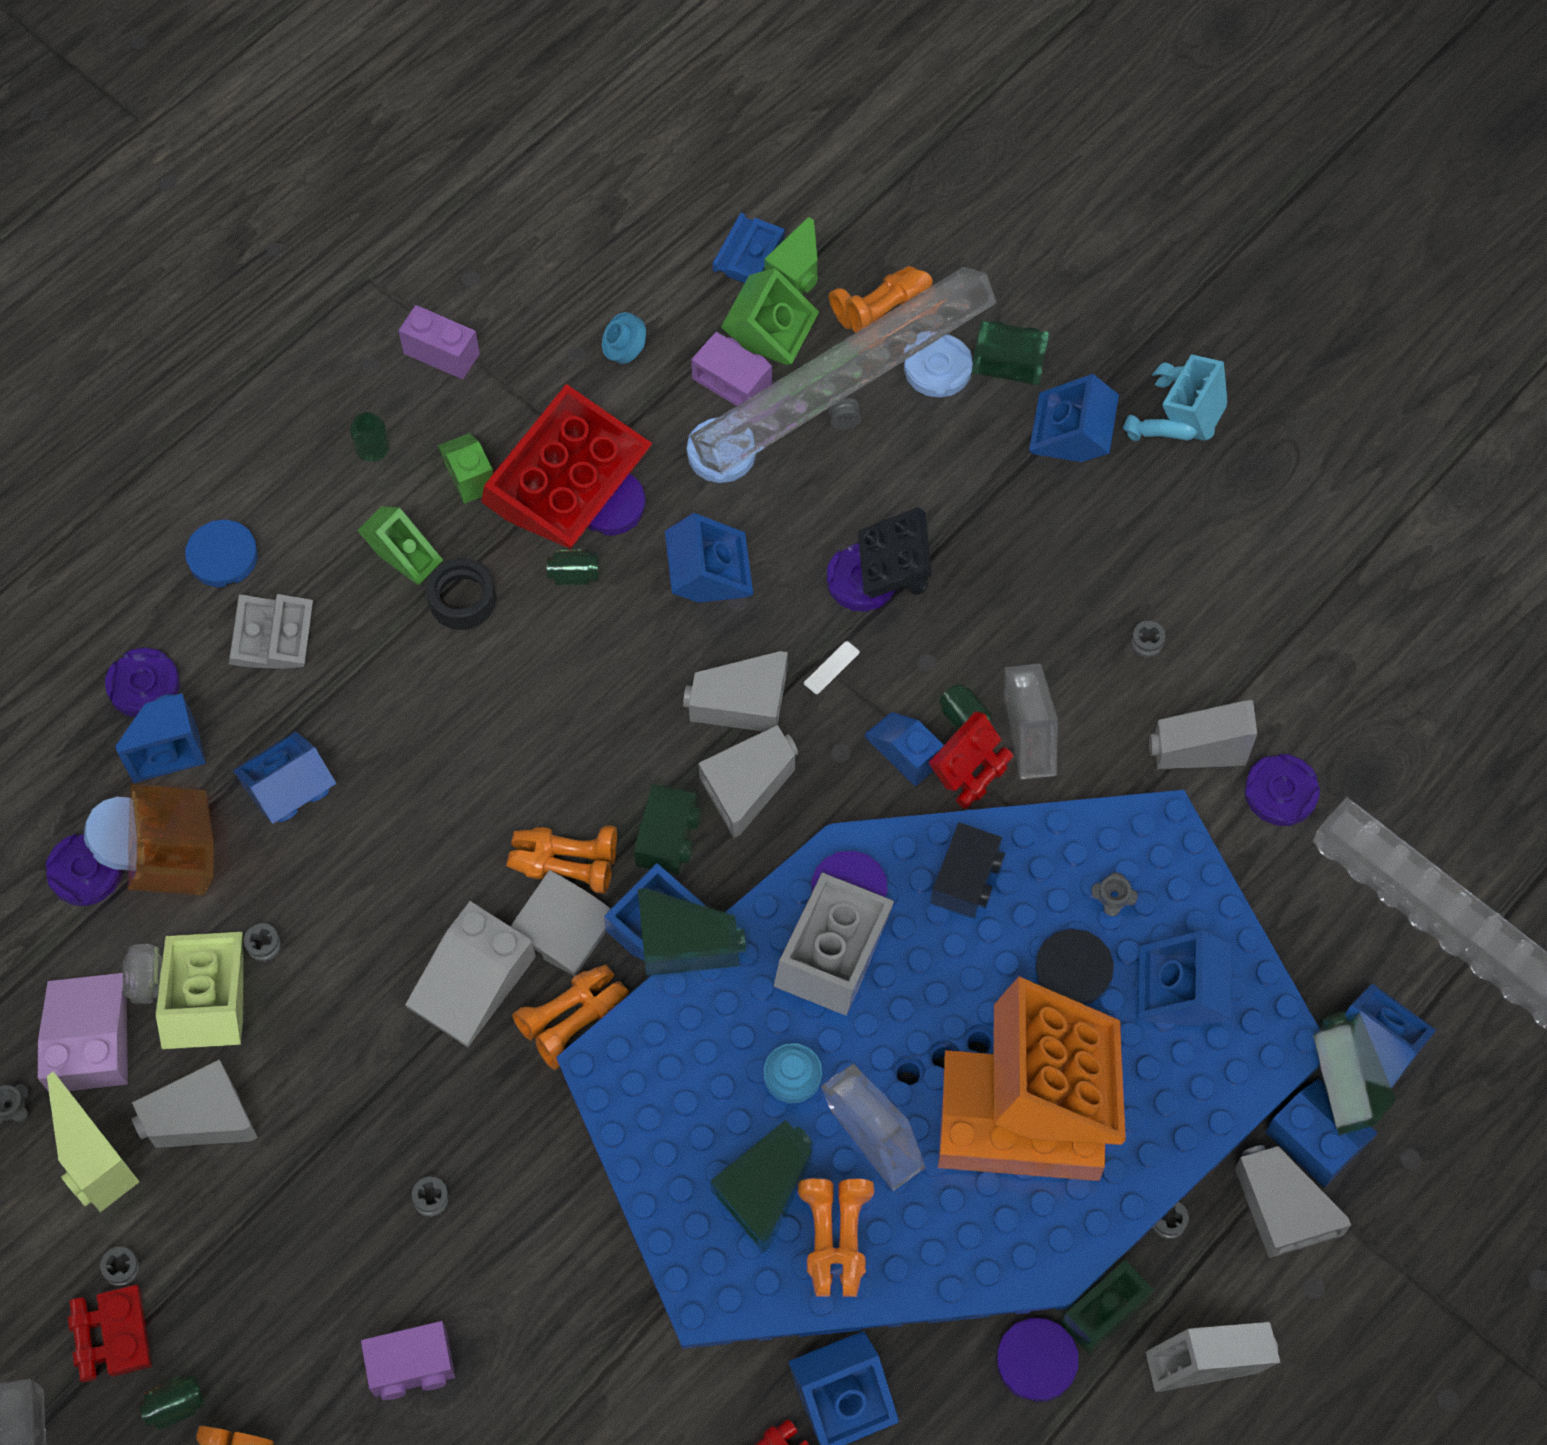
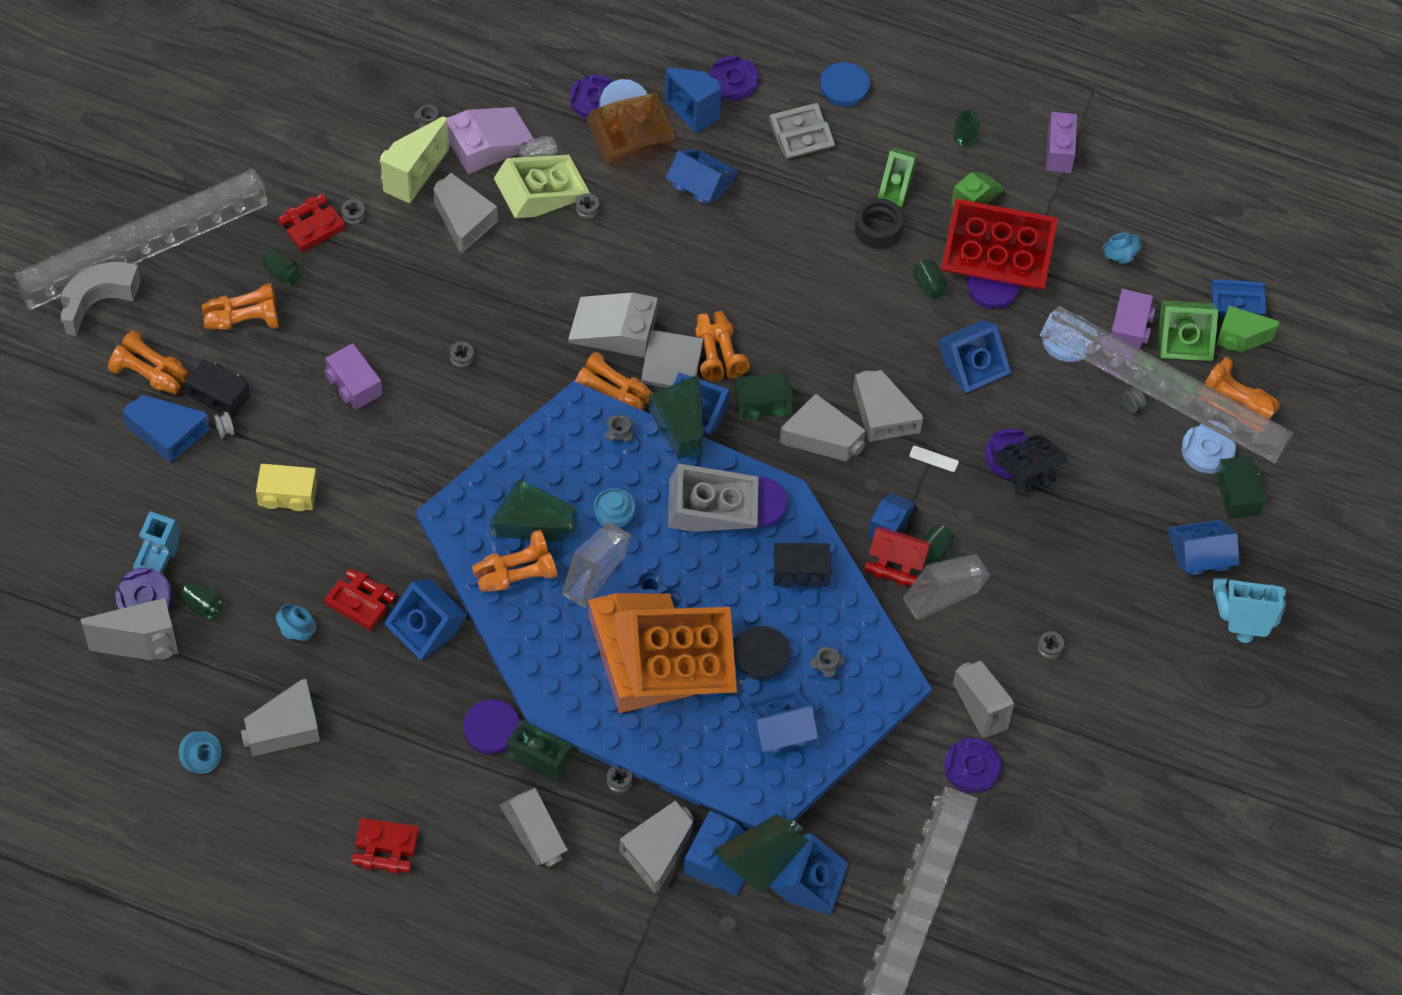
camera: 65 degrees right, 5 degrees down
none -> dark grey plate [606,415,633,442]

